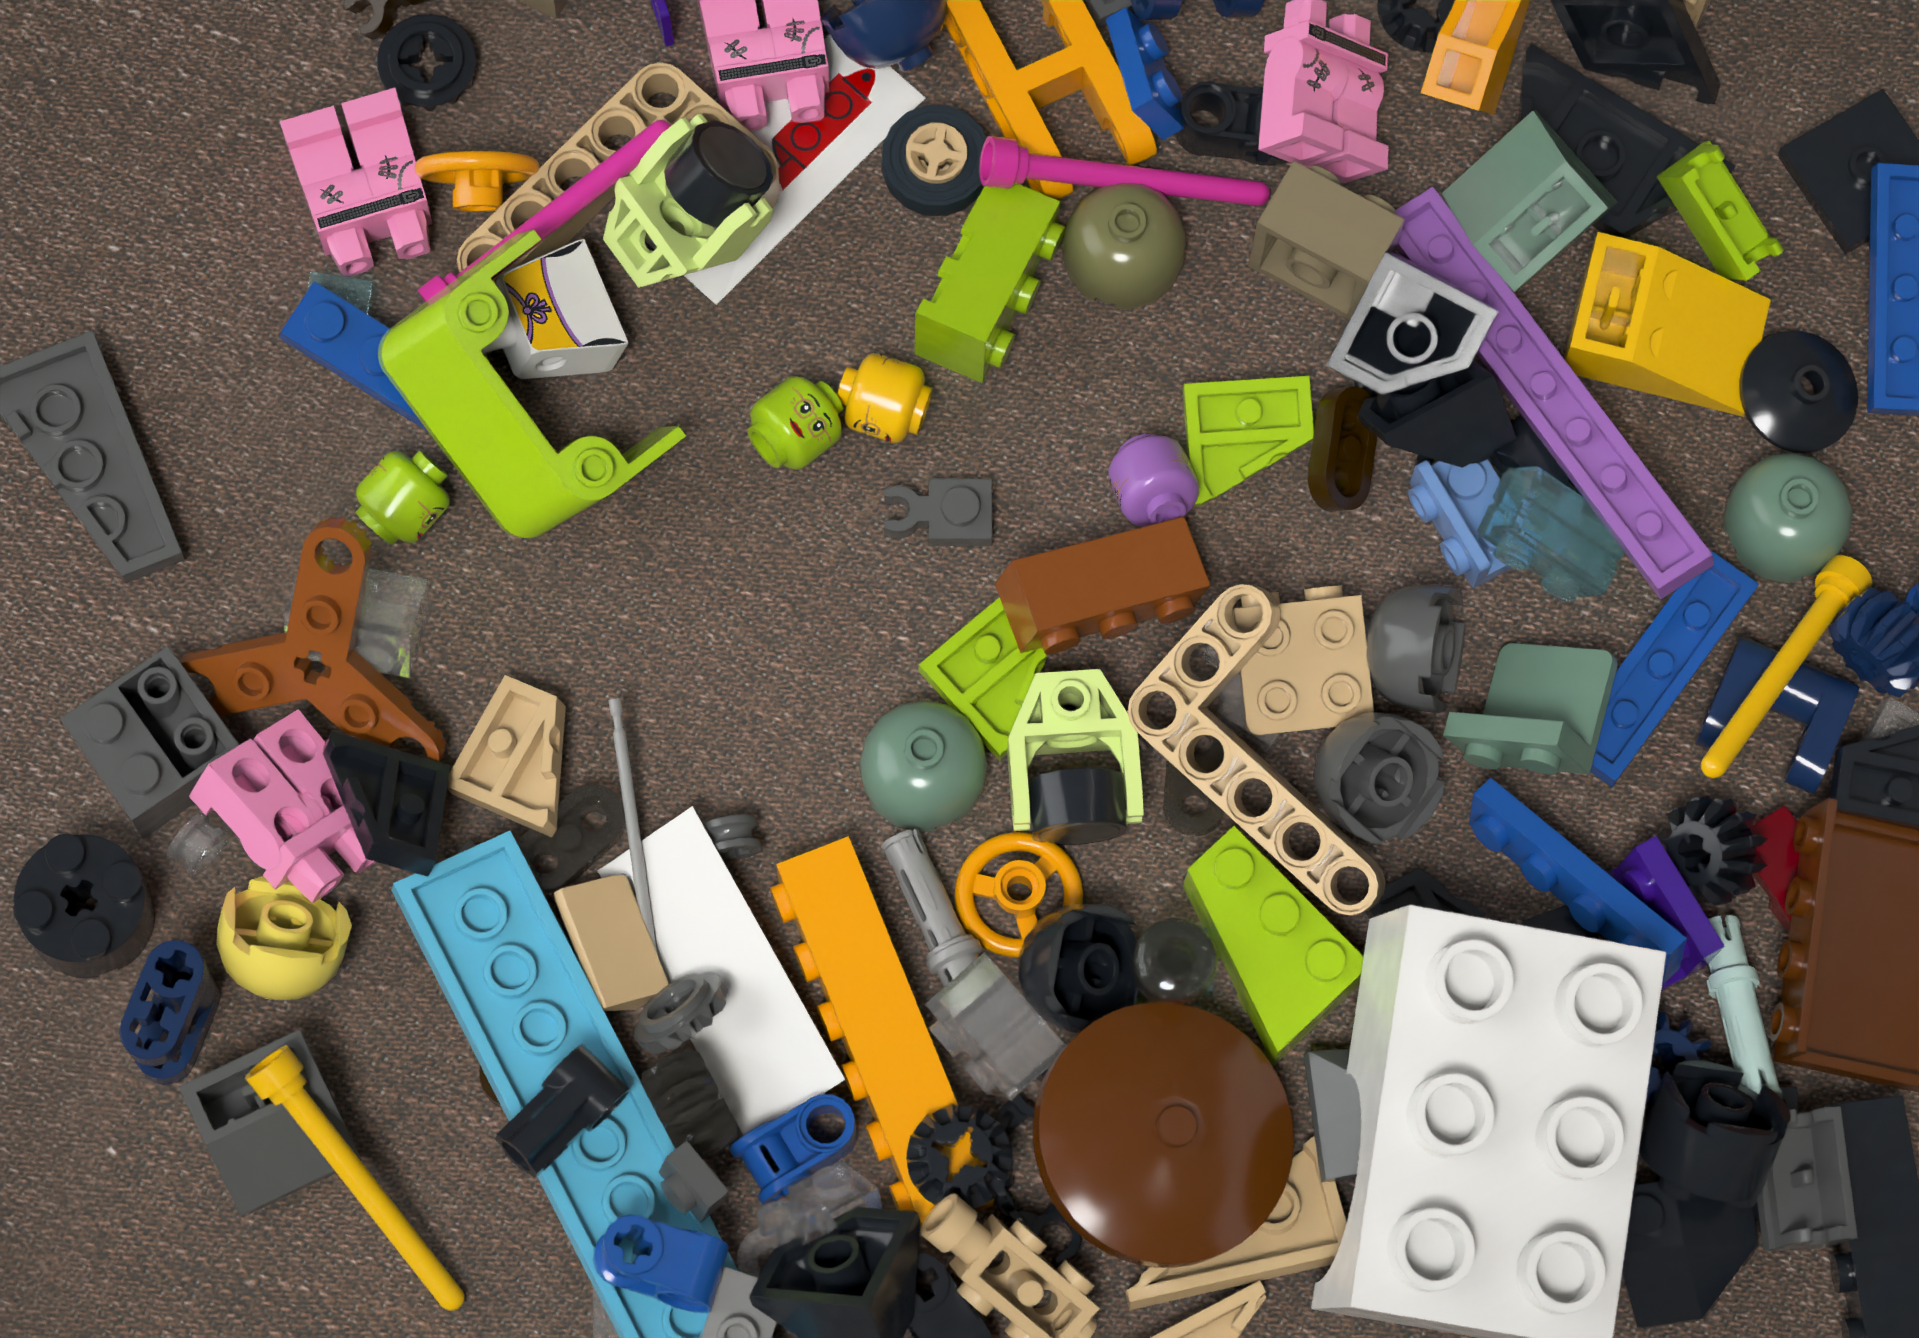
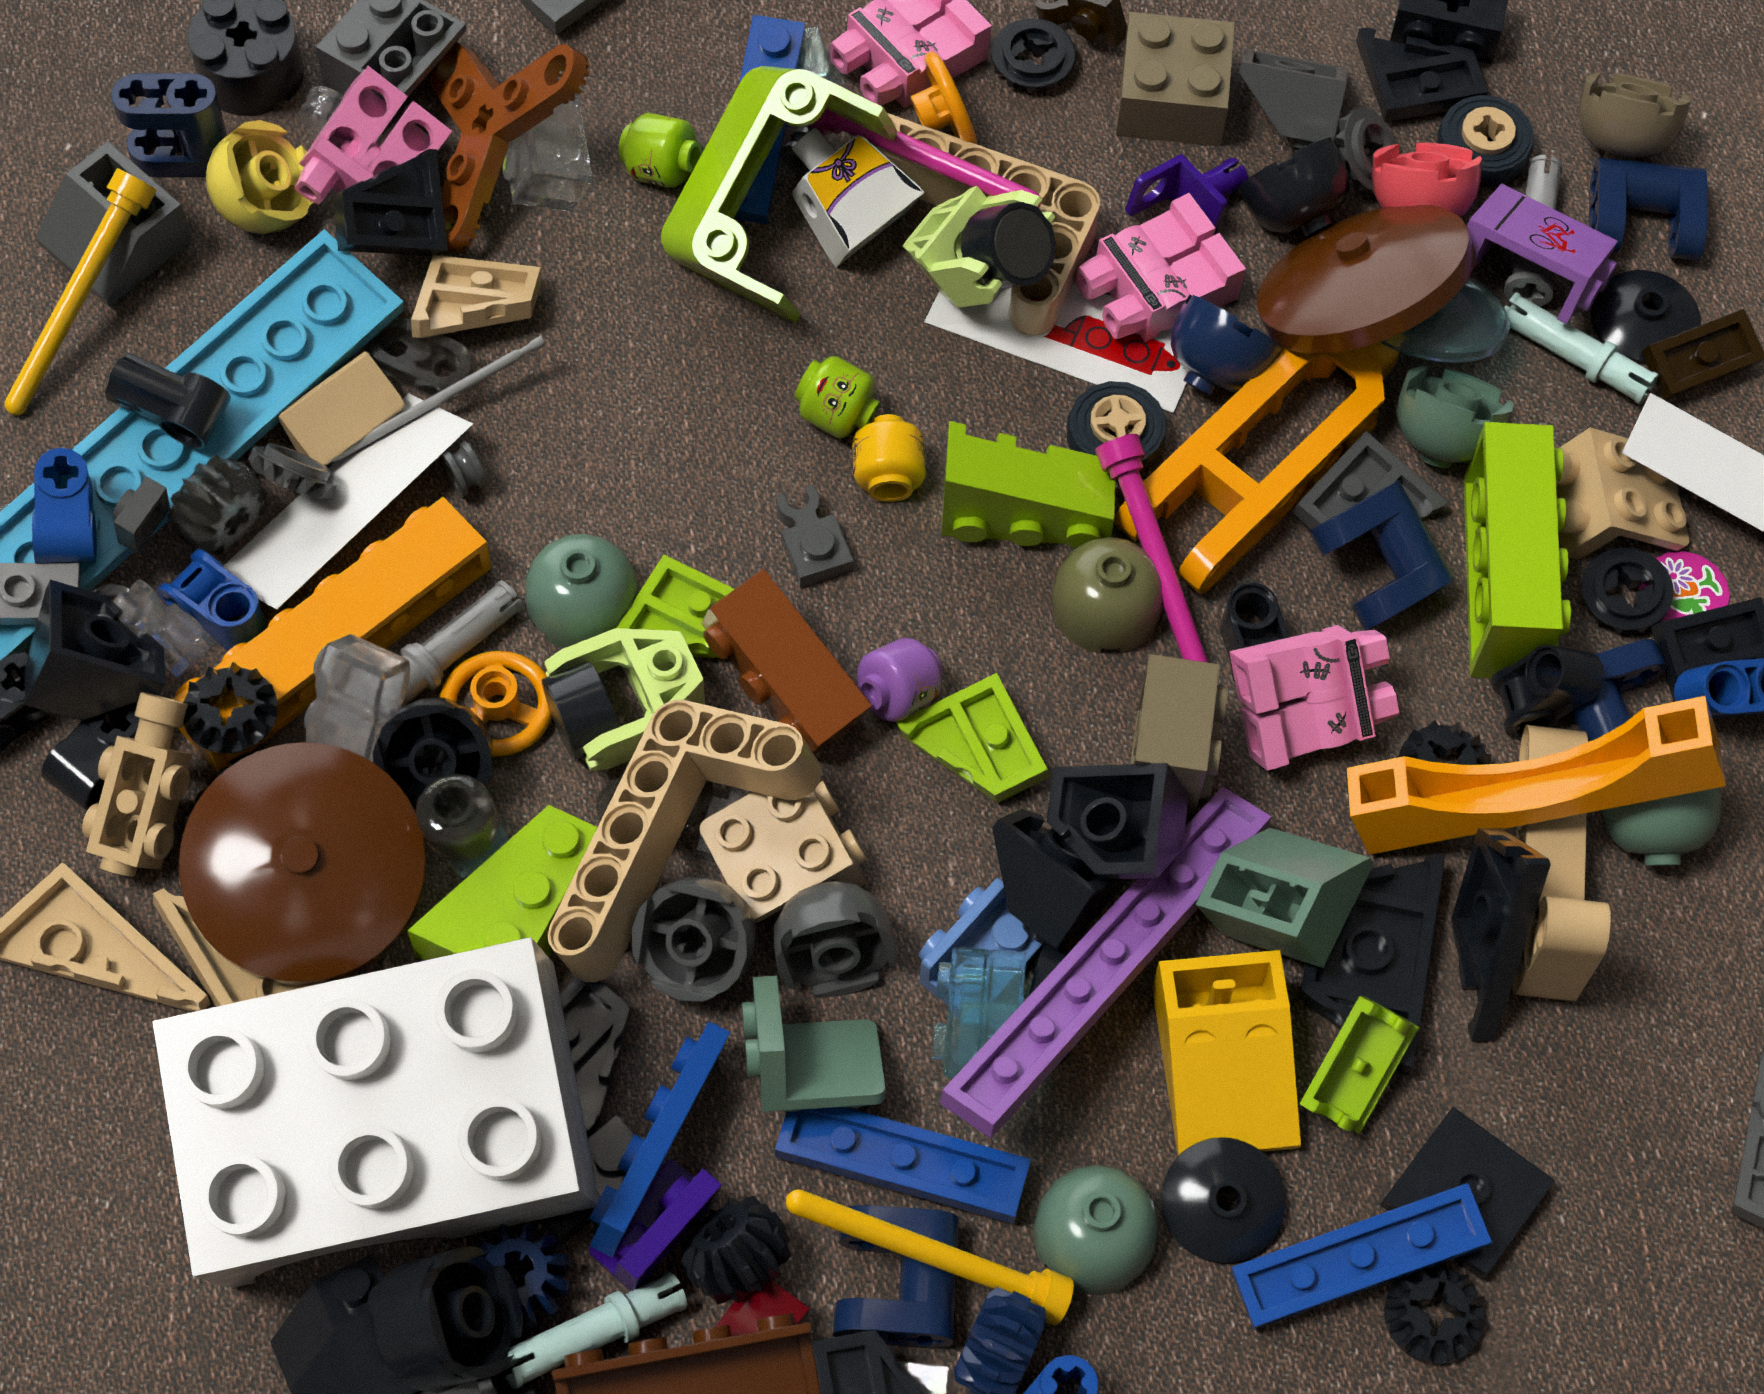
camera: 70 degrees right, 10 degrees down
blue plate [1106,7,1184,140] -> none
dark brown plate [1308,386,1377,512] -> none

